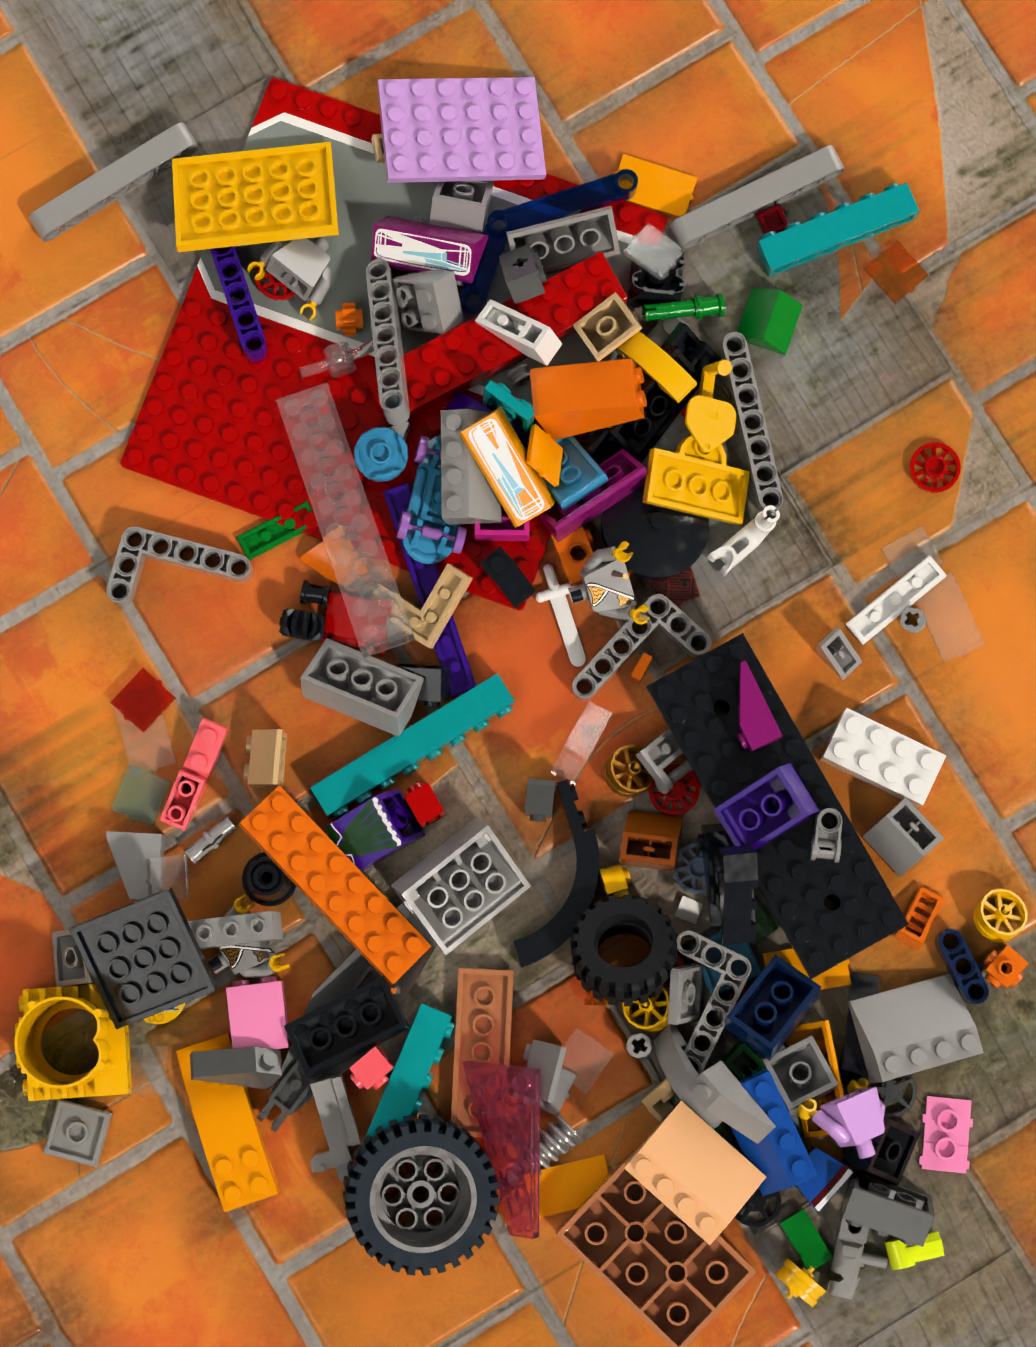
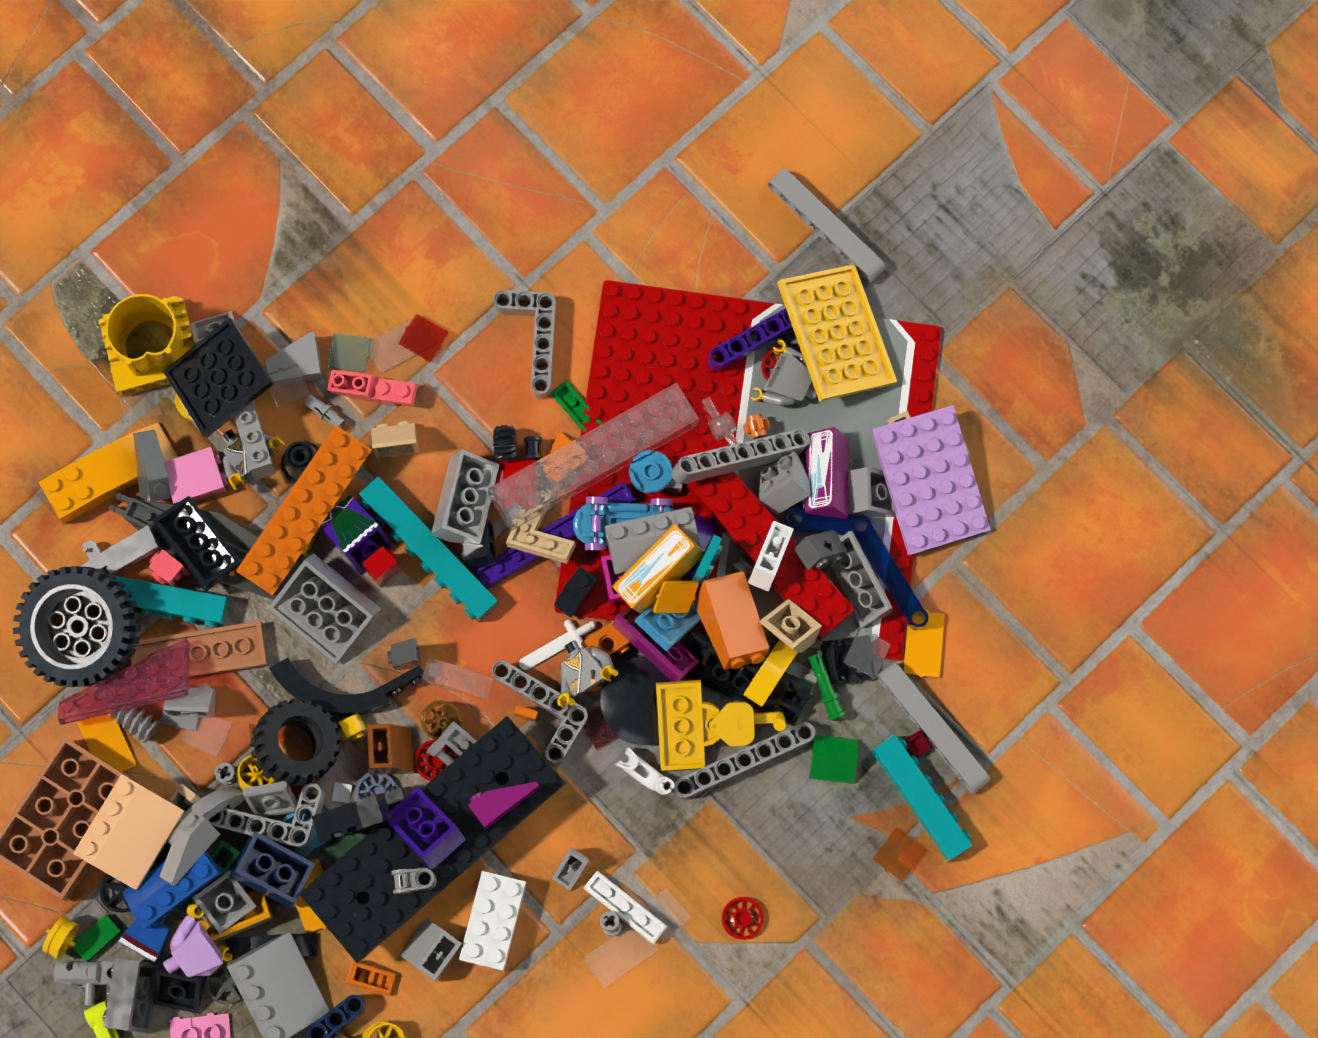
camera: 70 degrees right, 5 degrees down
light grey tile [43,1099,113,1168] -> none

